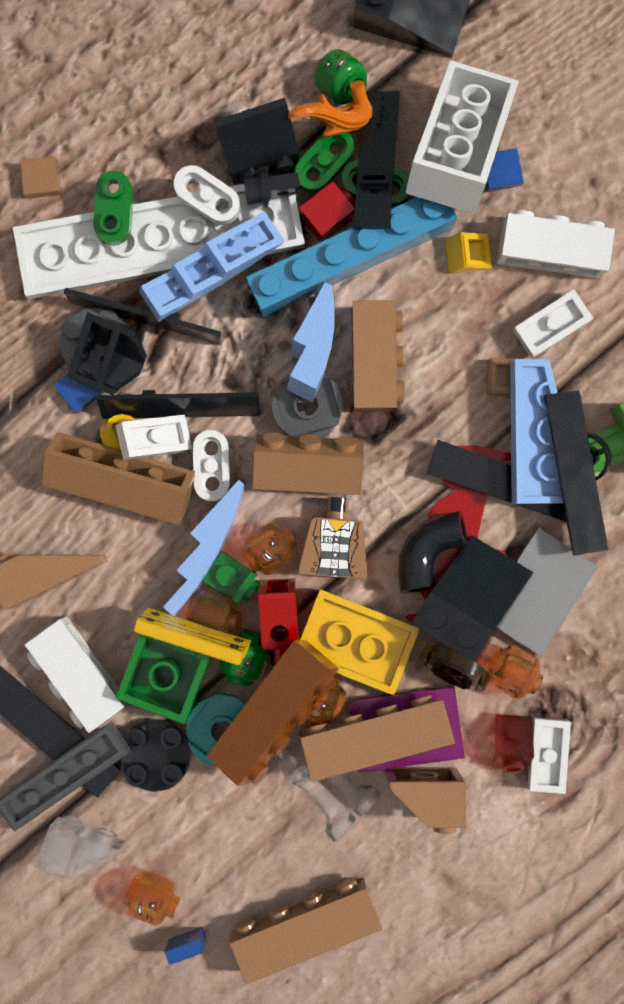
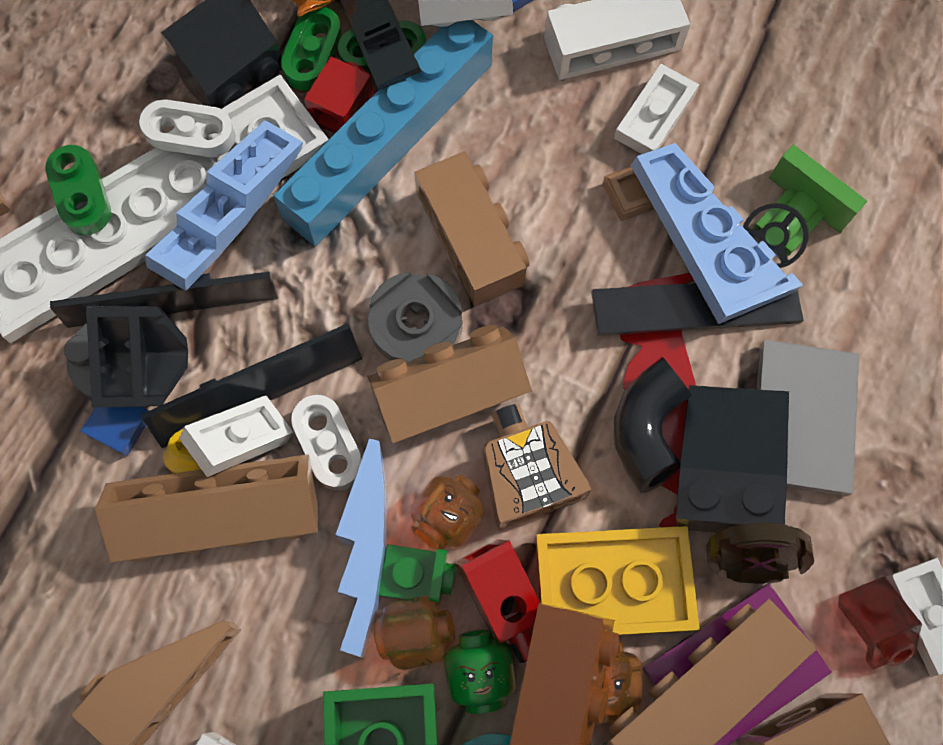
camera: 25 degrees left, 15 degrees down
yellow tile [134,608,251,665] -> none
black piece [244,169,300,208] -> none
light blue slope [287,282,334,403] -> none
yellow slope [445,232,492,273] -> none
clear orange head [486,645,543,699] -> none
black piece [544,390,609,556] -> none

